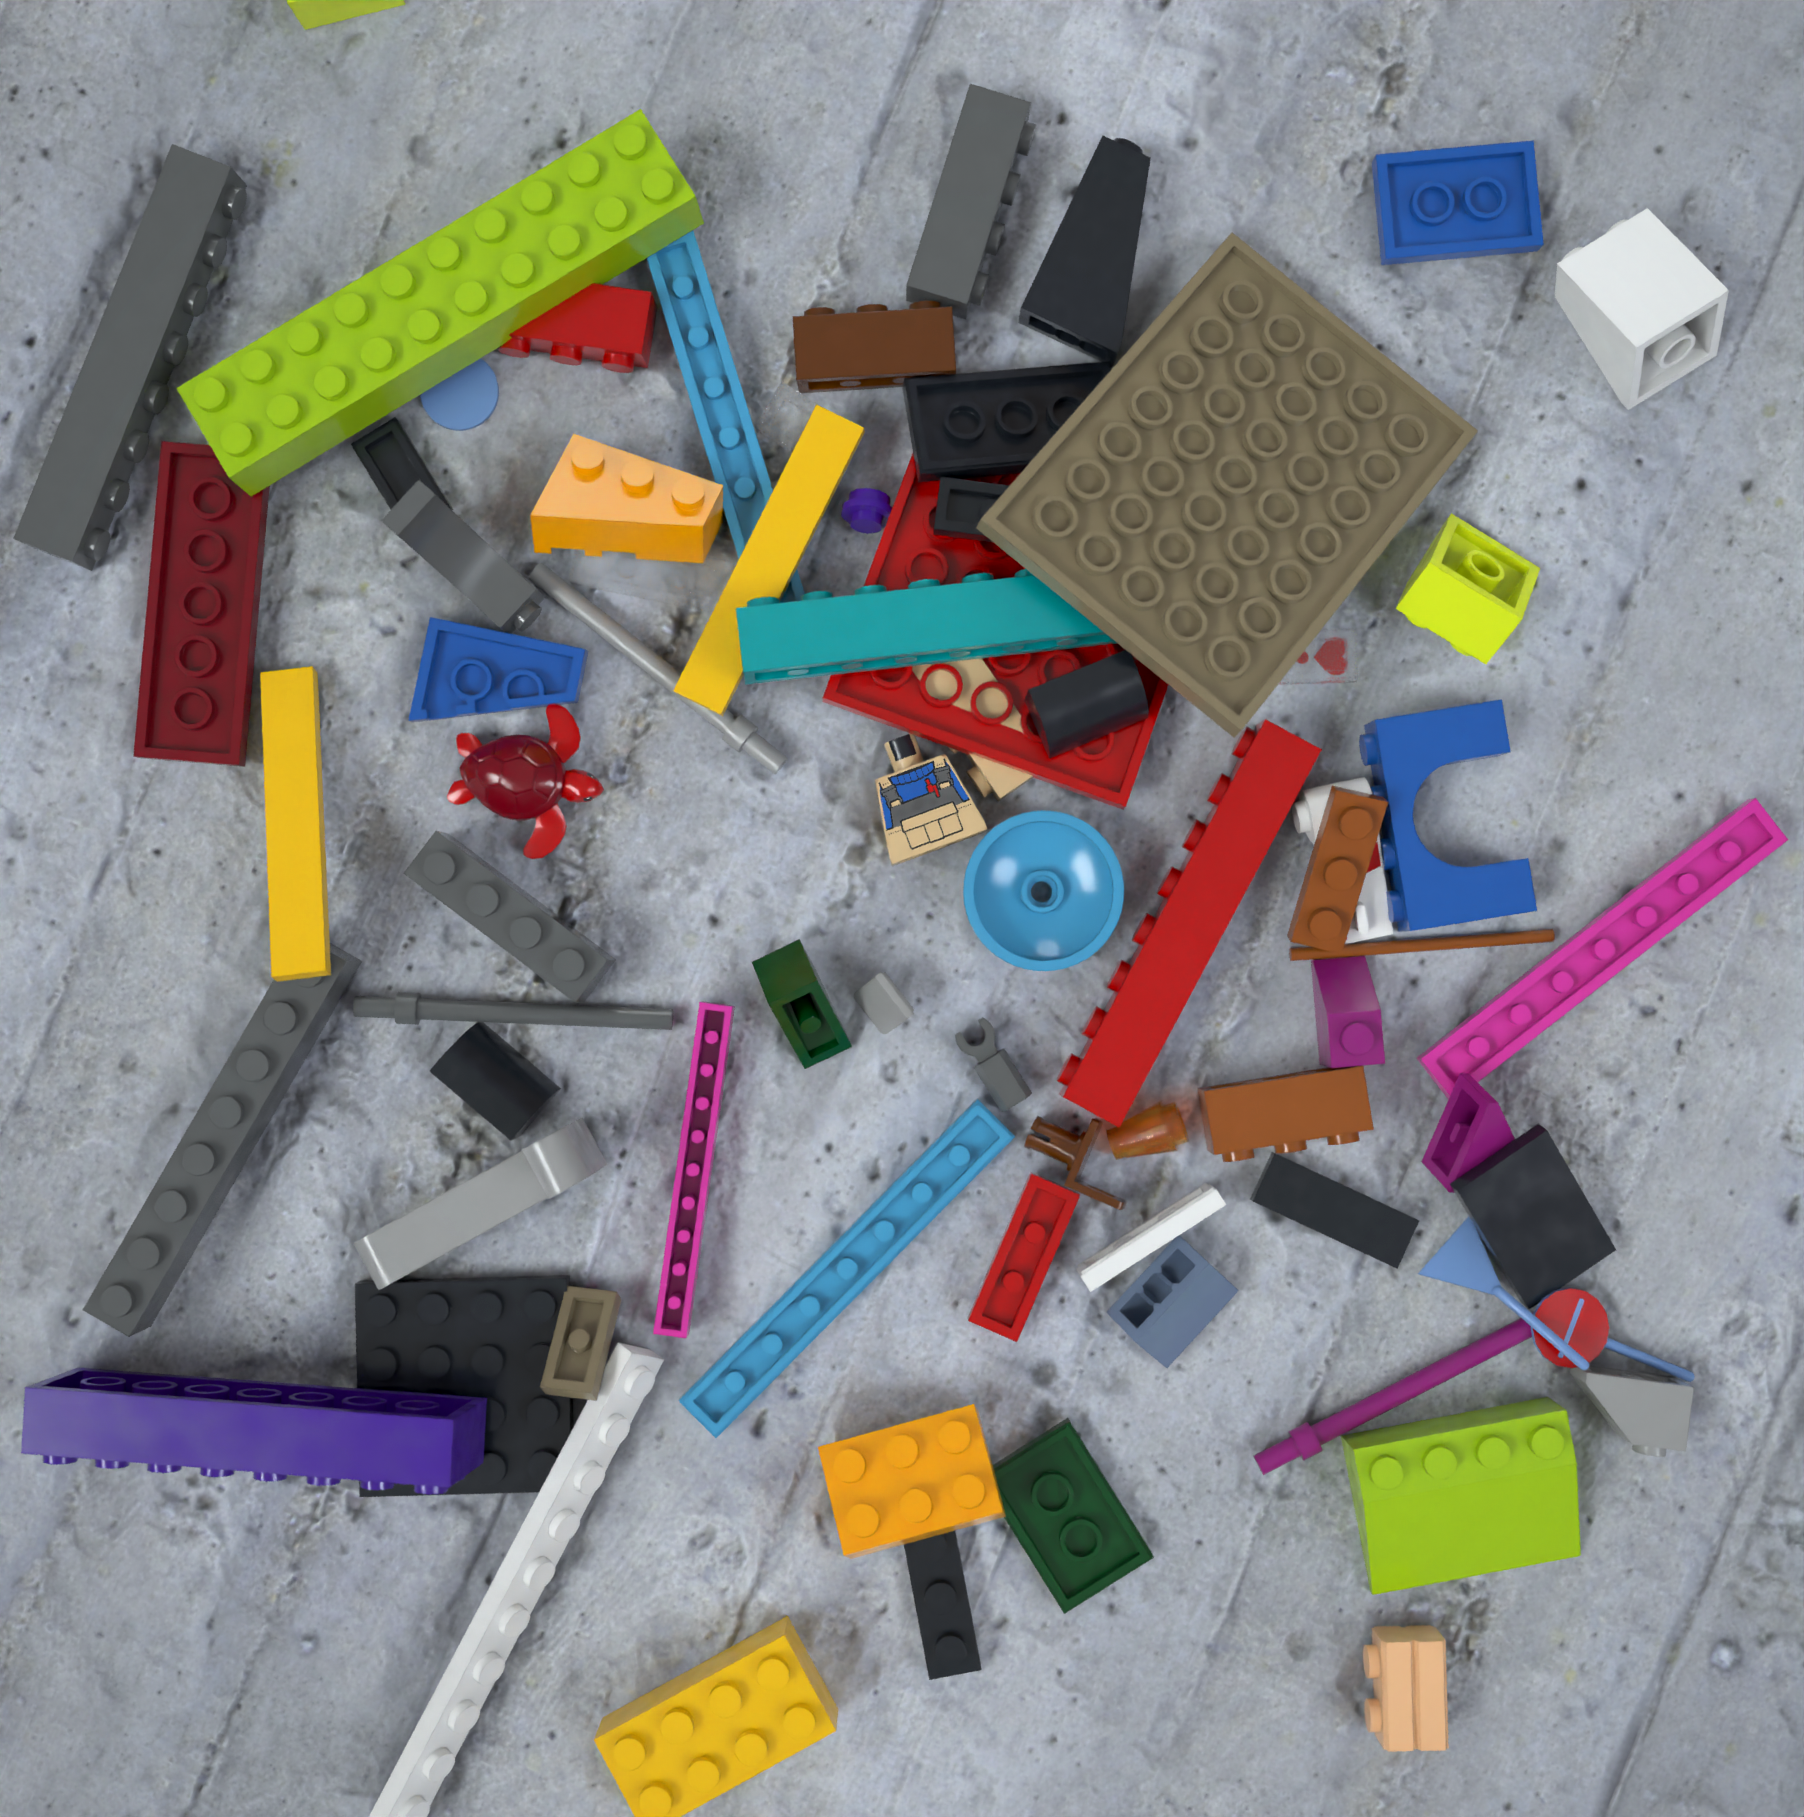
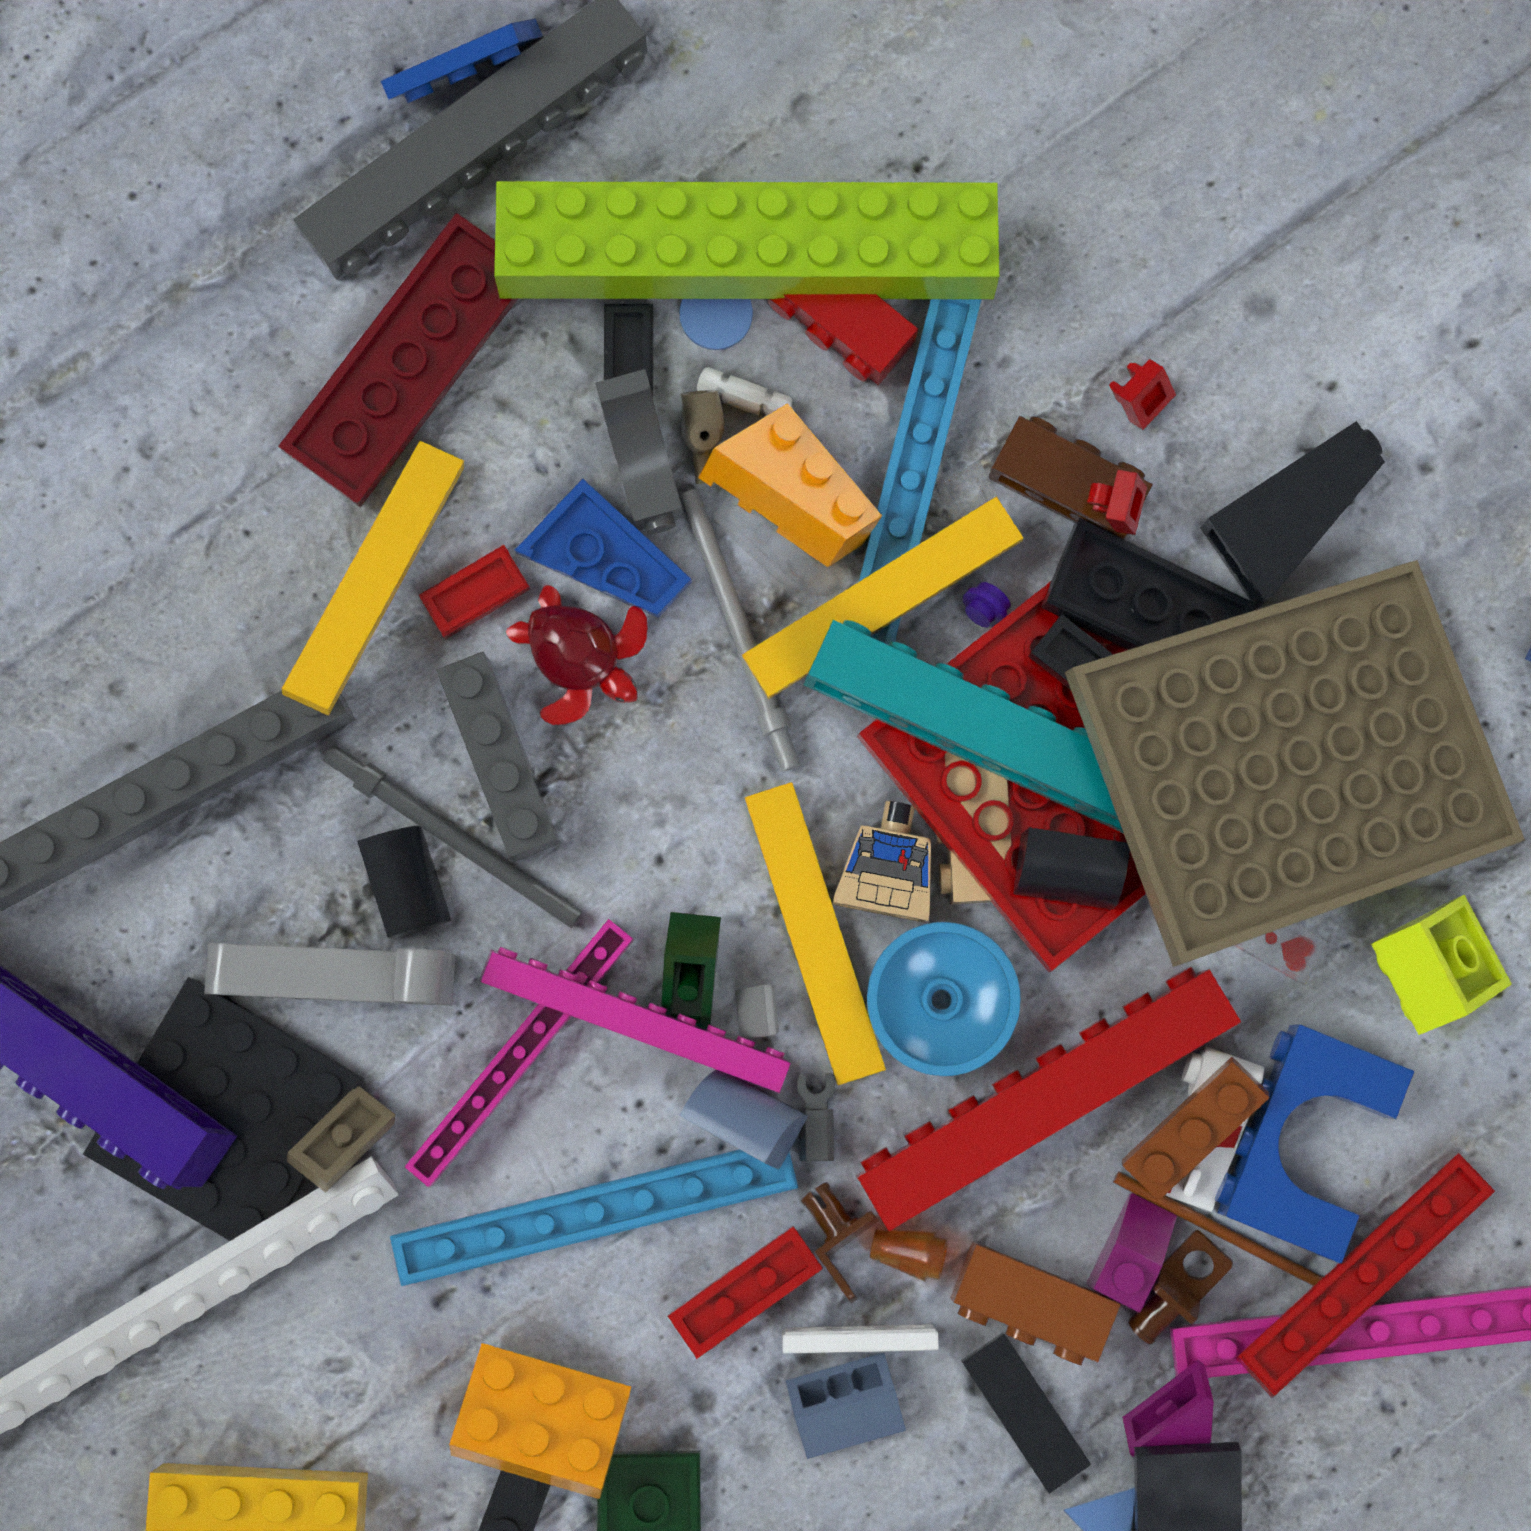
camera: 25 degrees right, 5 degrees down
dark grey brick [906,83,1037,319] -> none
none -> blue wing [380,18,543,104]
none -> red tile [419,545,531,640]
none -> dark pink piece [479,947,791,1093]
none -> sand blue brick [679,1070,808,1170]
none -> dark tan piece [681,390,725,484]
none -> white axle [697,367,792,416]
none -> yellow tile [744,782,886,1086]
none -> red tile [1087,470,1147,535]
none -> red tile [1109,359,1176,430]
none -> reddish brown bracket [1128,1230,1233,1344]
none -> red tile [1236,1153,1495,1398]

